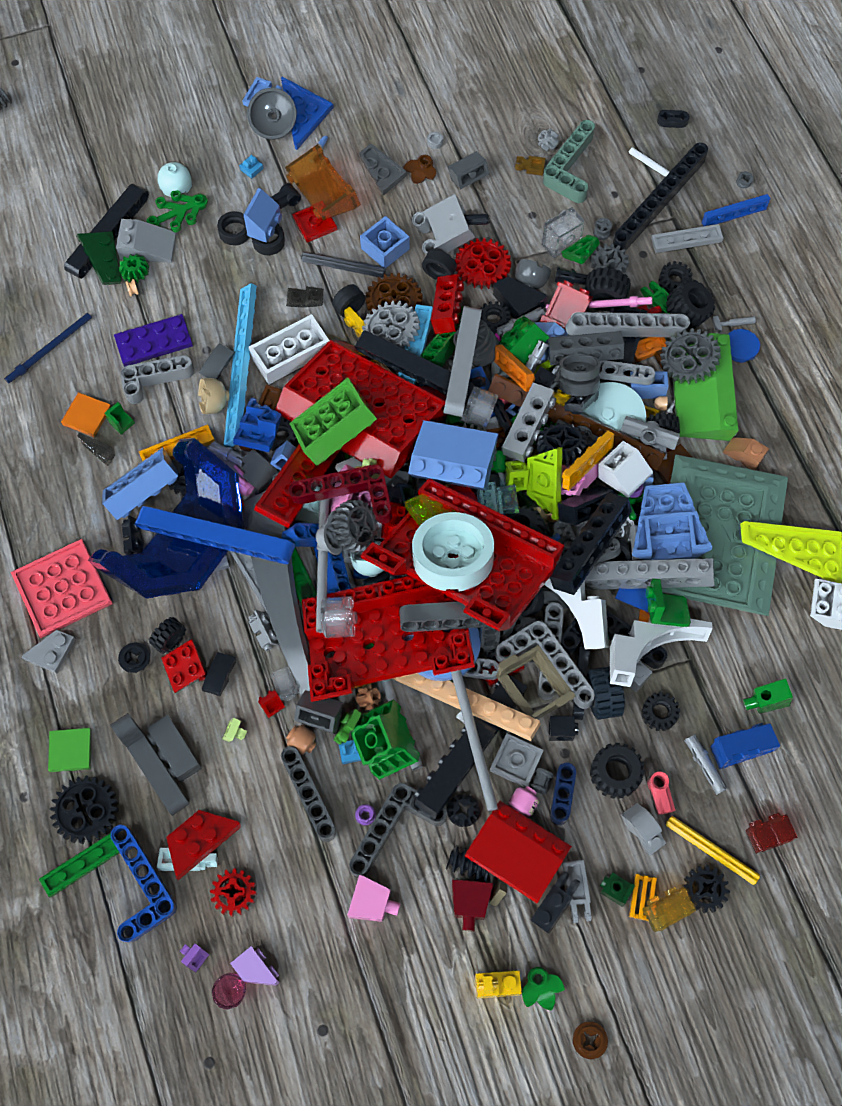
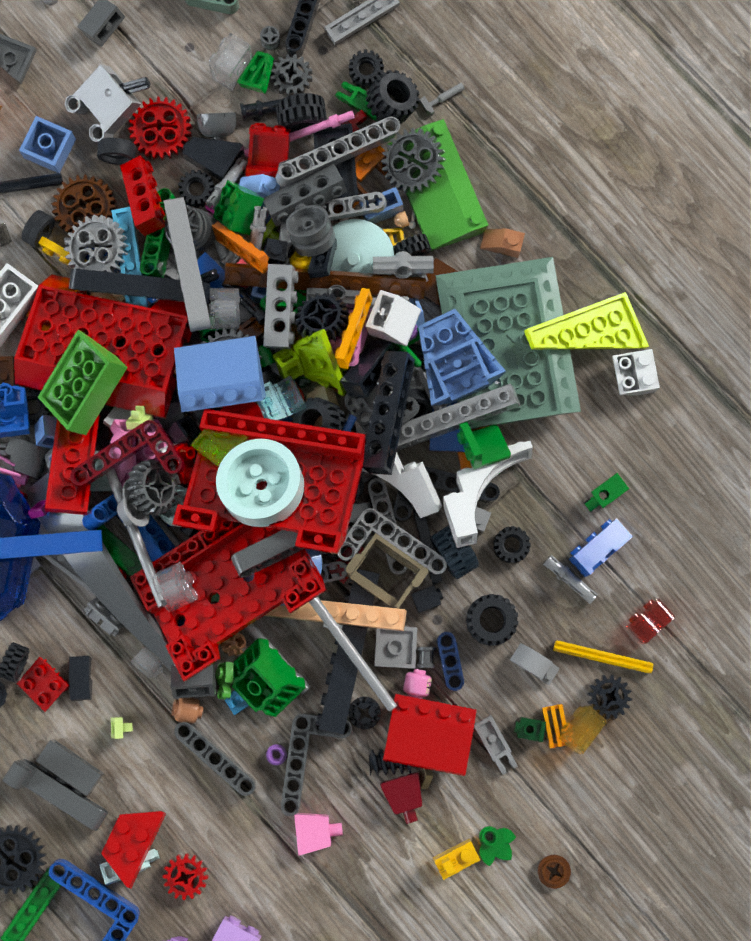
camera: 25 degrees left, 15 degrees up
red tile [258,690,285,718] -> none
reddish brown plate [403,155,436,184] -> none
black hinge [531,871,580,933] -> none
coral piece [647,772,676,815] -> none
blue tile [728,329,760,363] -> none
none -> magenta tile [28,499,48,519]

